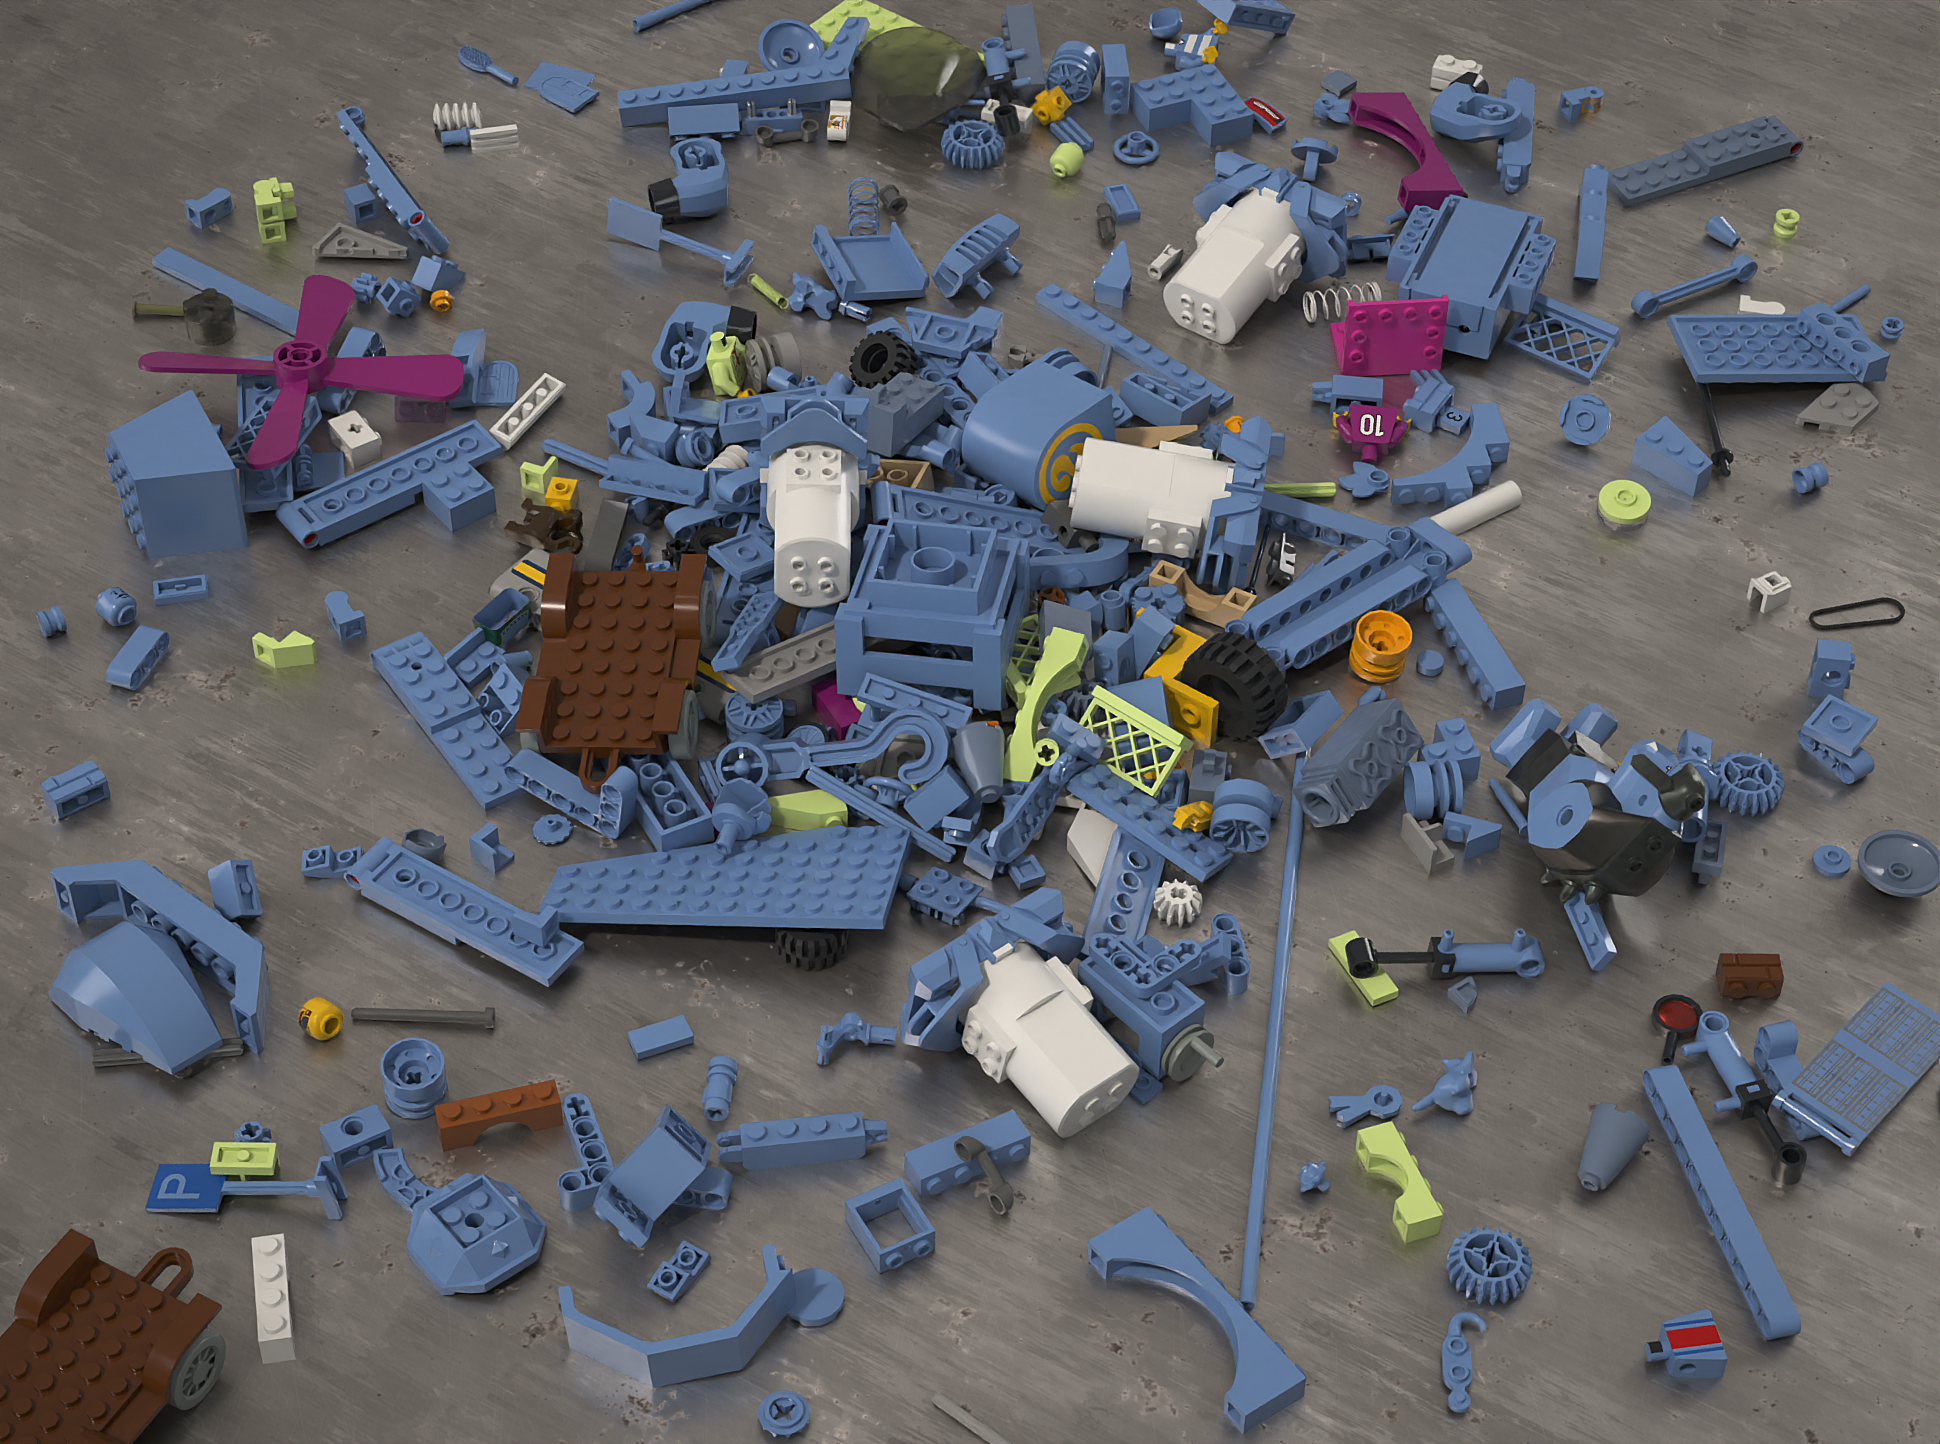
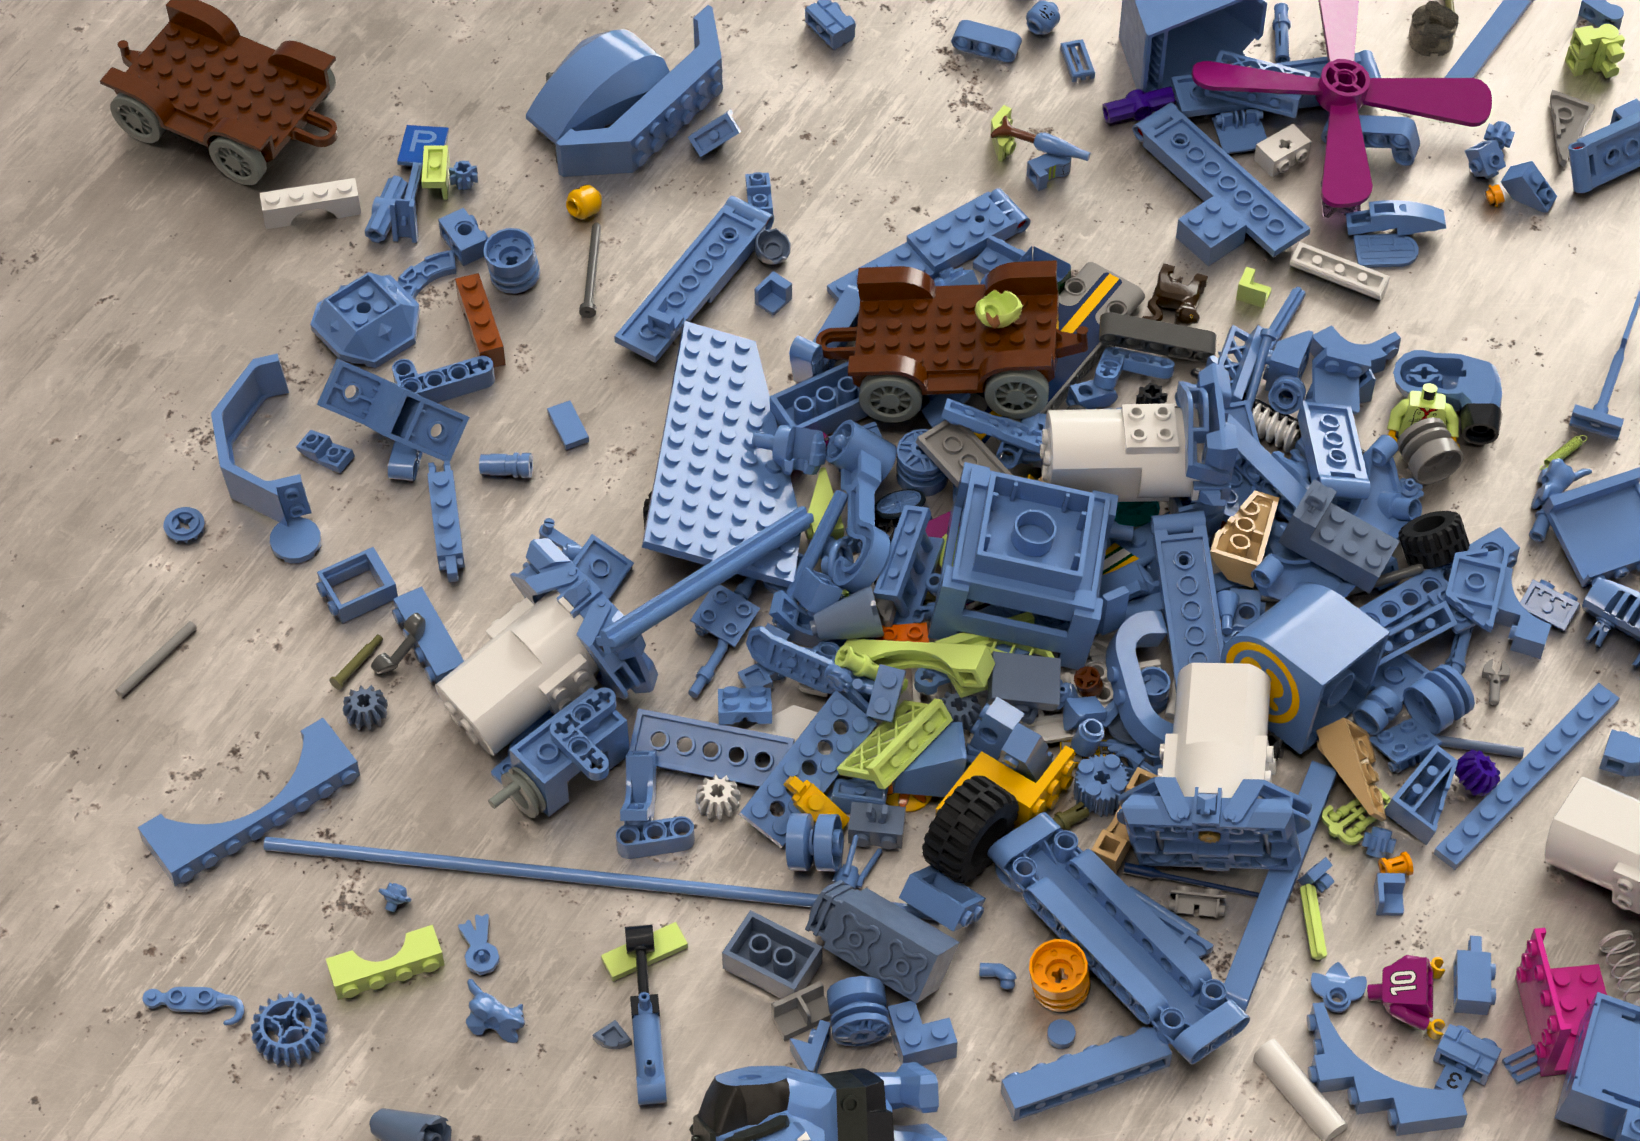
camera: 90 degrees right, 10 degrees up
medium blue piece [532,814,572,845] -> none
yellow brick [545,477,579,512] -> none
none -> olive piece [329,634,383,690]
none -> sand blue gear [342,685,388,730]
none -> medium blue piece [365,175,408,243]
none -> medium blue tile [573,534,634,600]
none -> medium blue axle [596,506,814,654]
none -> medium blue brick [718,686,772,725]
none -> sand blue brick [722,910,823,999]
none -> yellowish green hair [975,289,1023,328]
none -> medium blue piece [991,116,1091,161]
none -> dark purple piece [1102,87,1176,123]
none -> dark purple gear [1454,749,1501,796]
none -> medium blue bracket [1520,579,1581,632]

